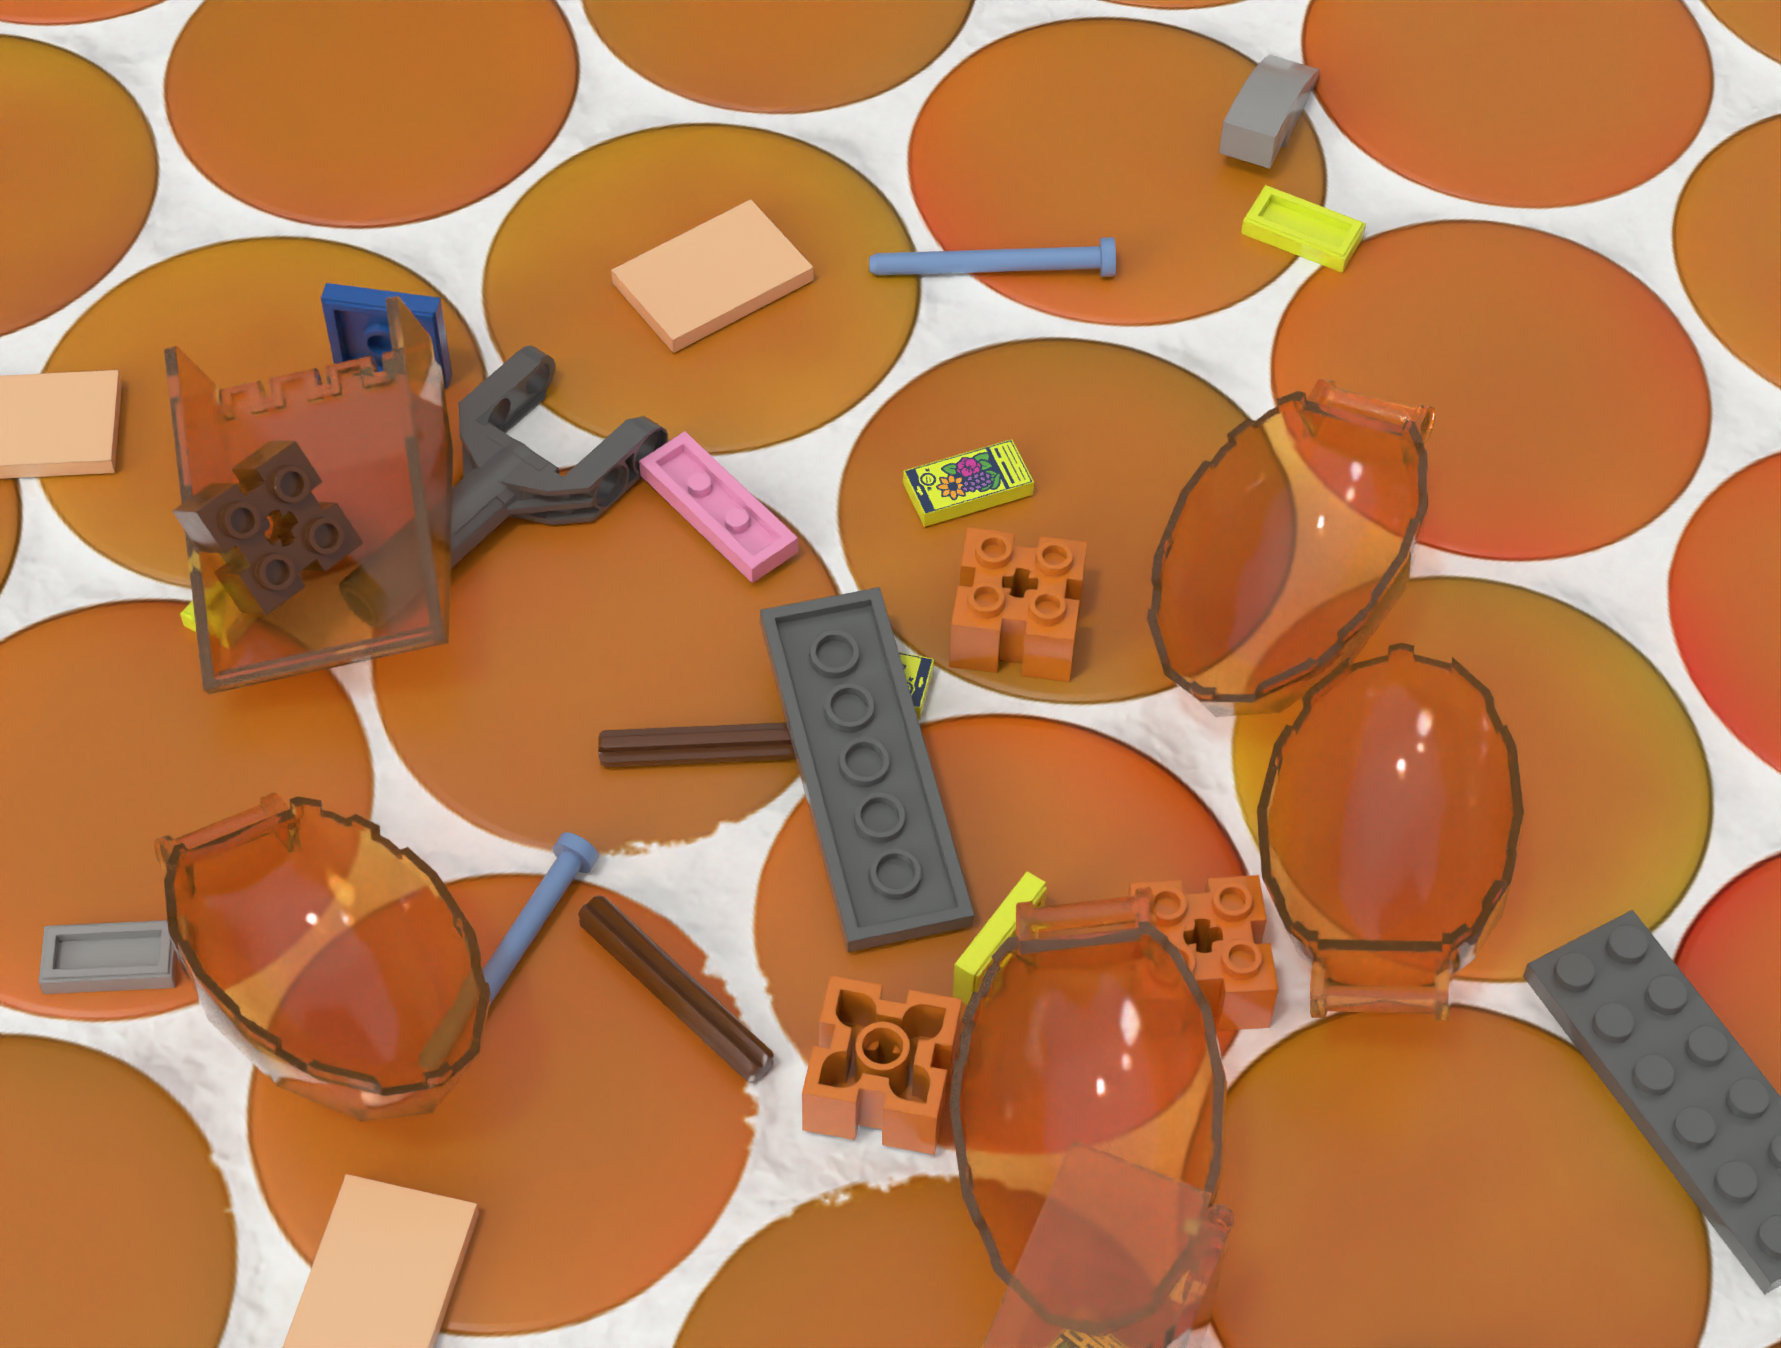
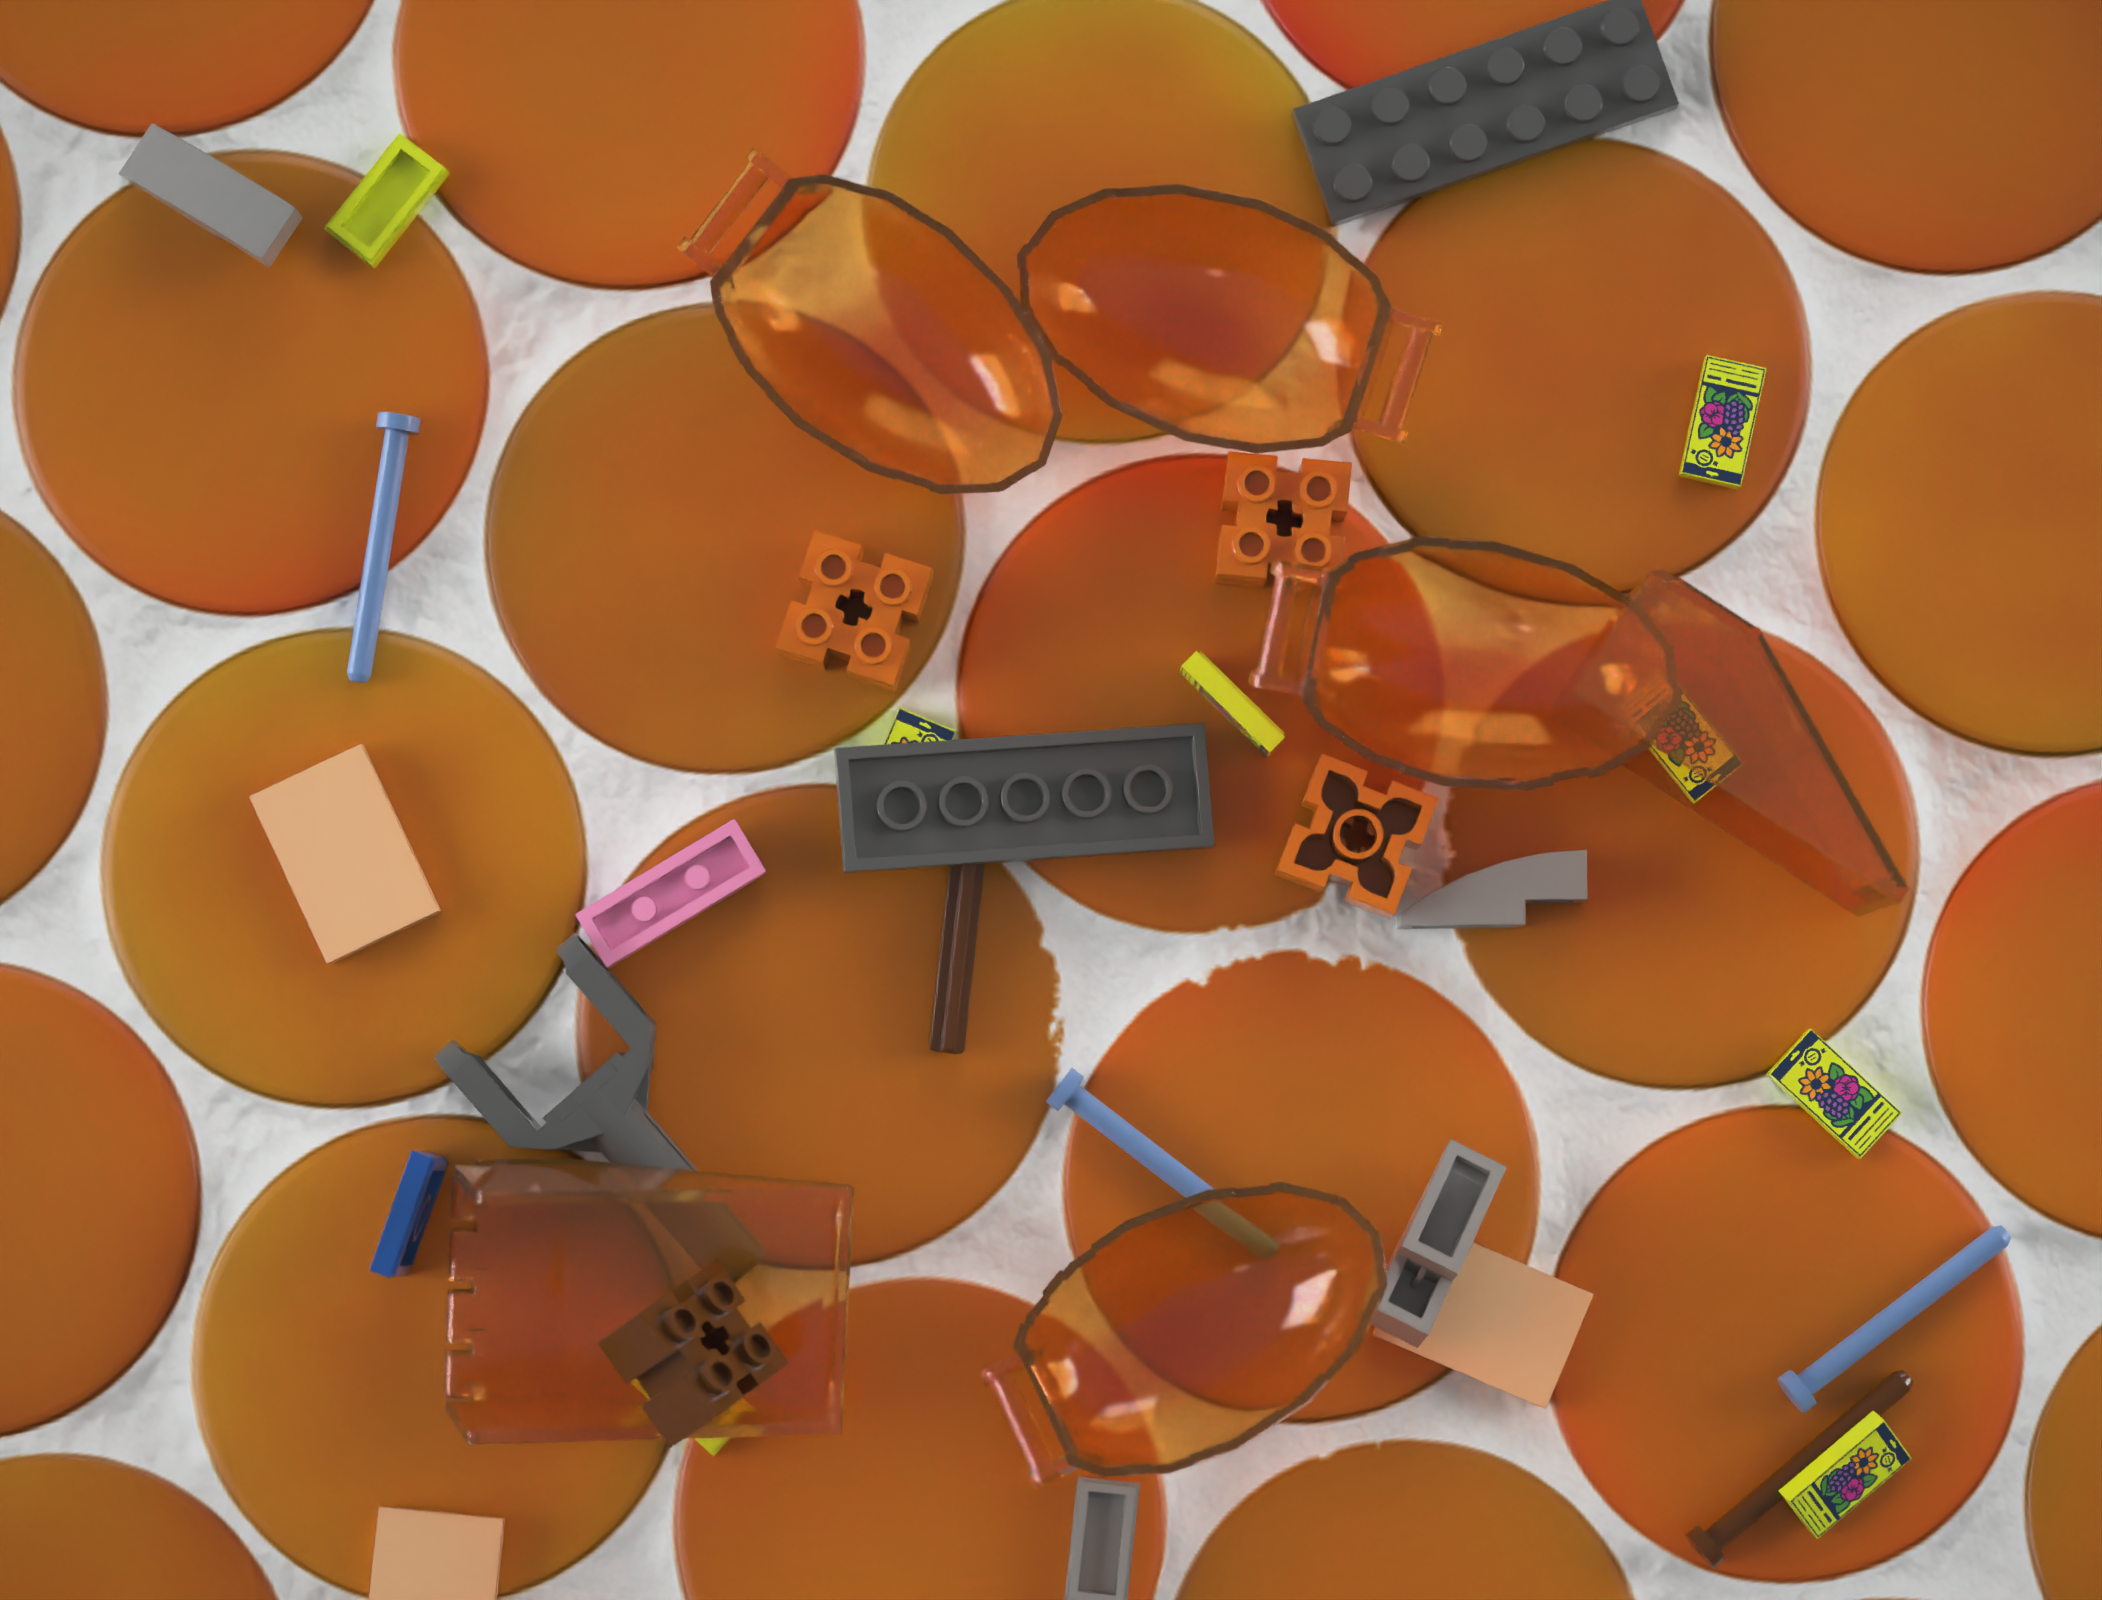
camera: 80 degrees left, 30 degrees up
reddish brown axle [578,895,774,1083] -> none
tile [903,439,1034,527] -> none
none -> light grey slope [1362,1139,1507,1348]
none -> light grey slope [1396,850,1588,929]

